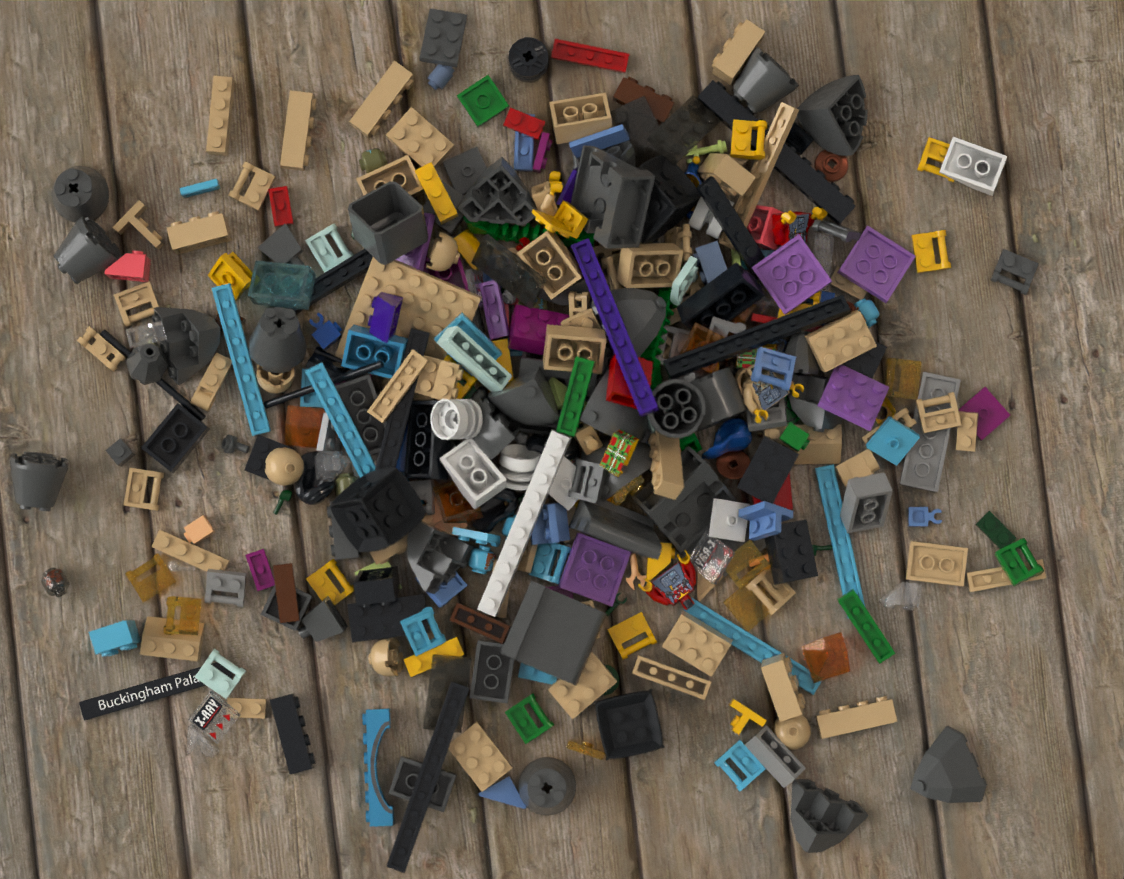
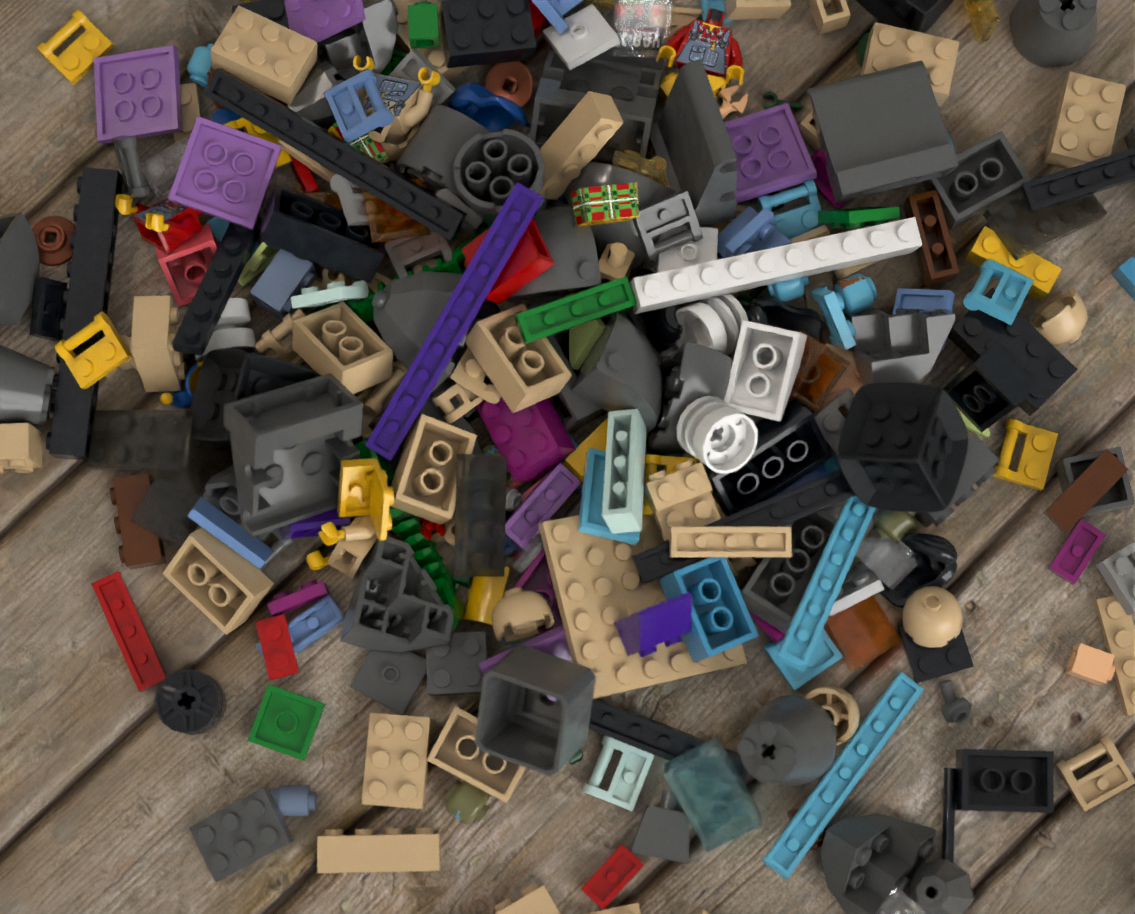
camera: 135 degrees left, 5 degrees down
dark grey brick [106,438,136,466] -> none
tan plate [191,352,232,412] -> none
yellow bracket [208,252,259,301] -> none
black piece [264,360,384,409] -> none
dark green hand [273,490,292,515] -> none
dark grey torso [298,596,348,642] -> none
black plate [306,346,350,378] -> none
blue brick [309,312,342,351] -> none
yellow brick [414,162,458,225] -> none
medium blue tile [478,776,527,809] -> none
green plate [505,693,554,744] -> none
yellow plate [607,612,657,660] -> none
yellowish green hinge [684,140,728,164] -> none
tan plate [719,102,799,251] -> none
none -> green plate [818,206,900,229]

